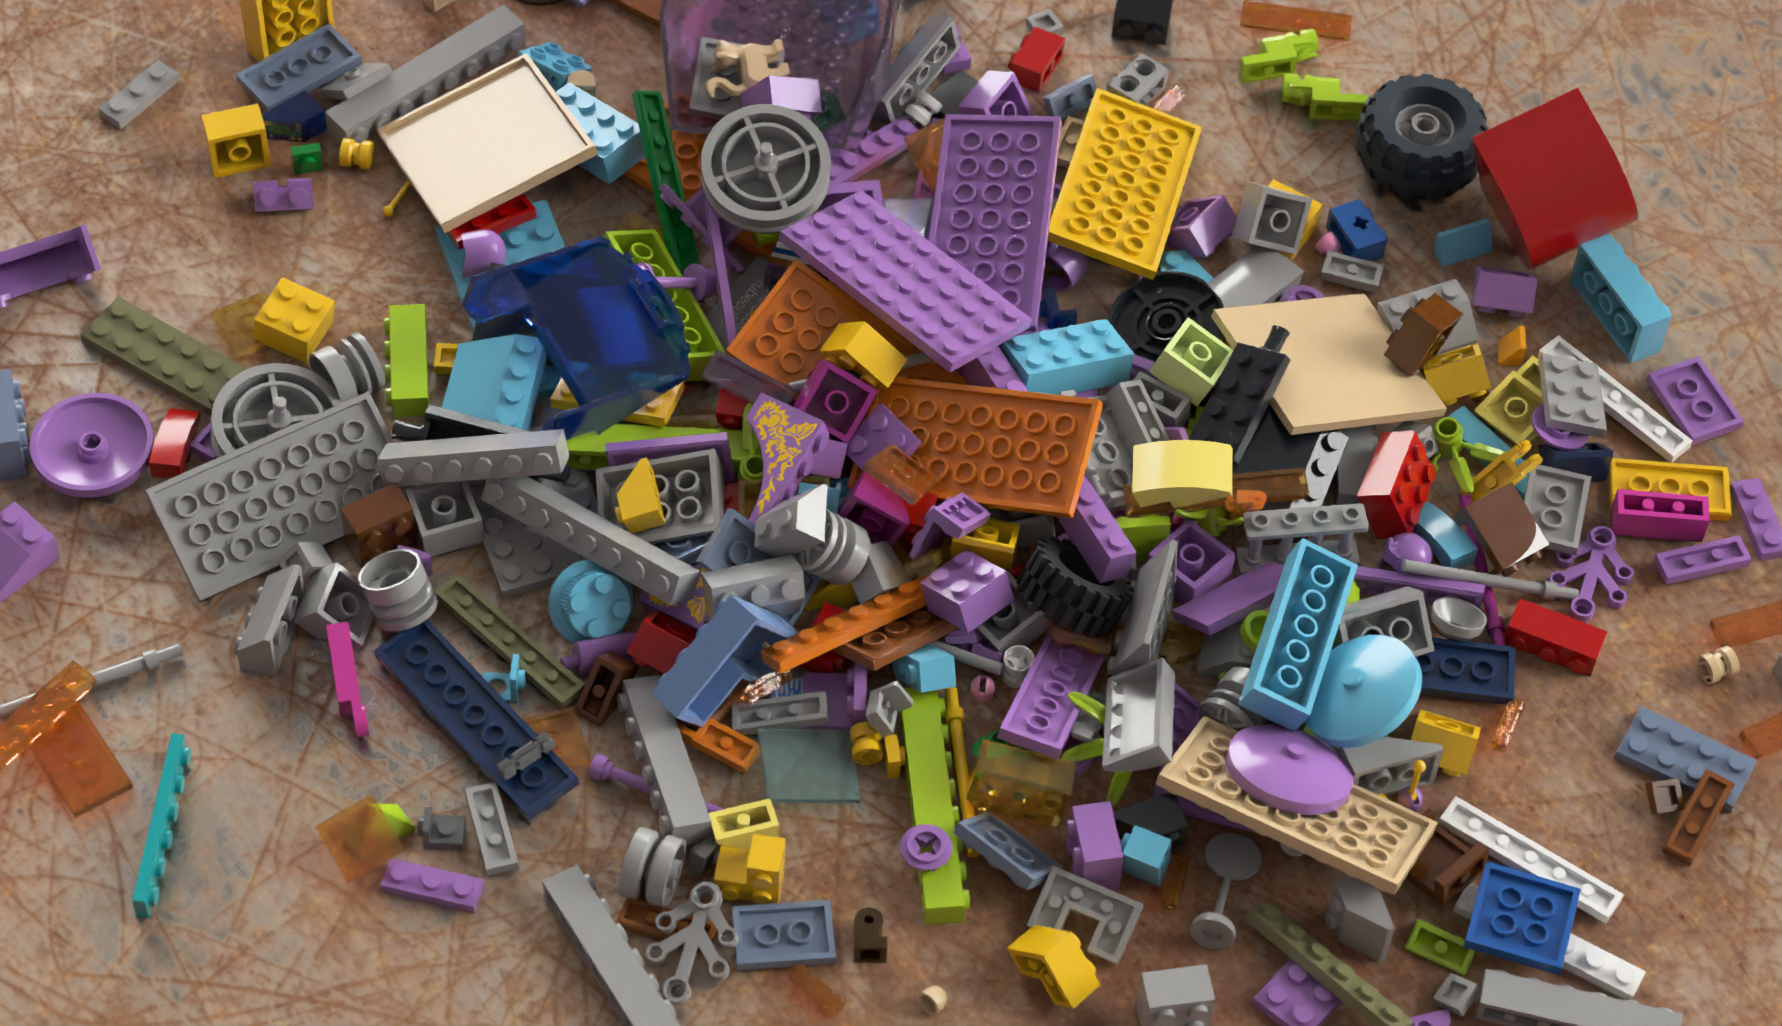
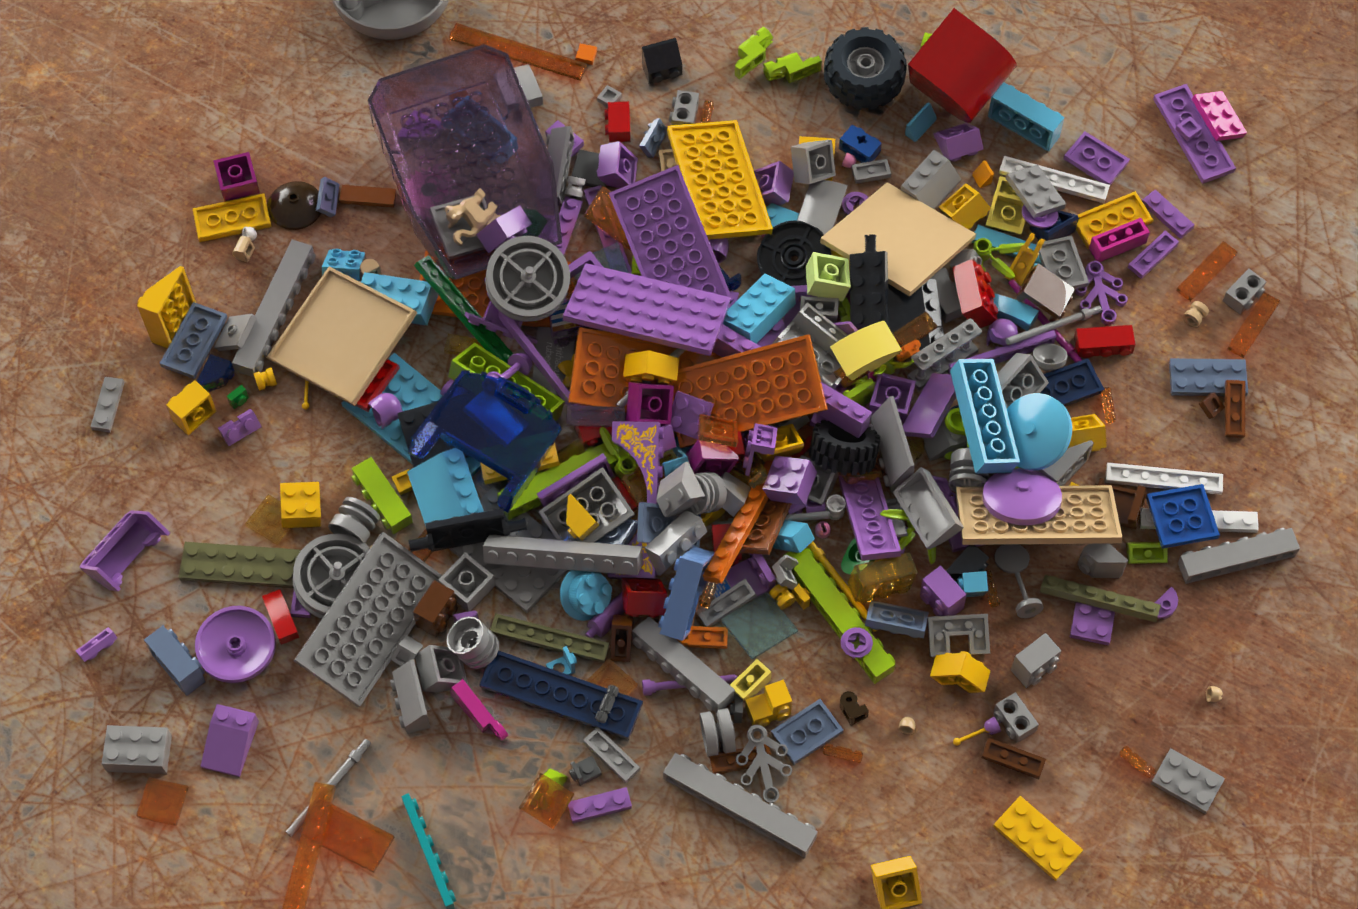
camera: 25 degrees left, 10 degrees up
light grey brick [377,429,569,487] -> none
clear orange tile [1240,0,1352,41] -> none
reddish brown brick [1384,293,1463,376] -> none
hinge [1396,760,1426,813] -> none
light grey plate [1433,973,1481,1017] -> none

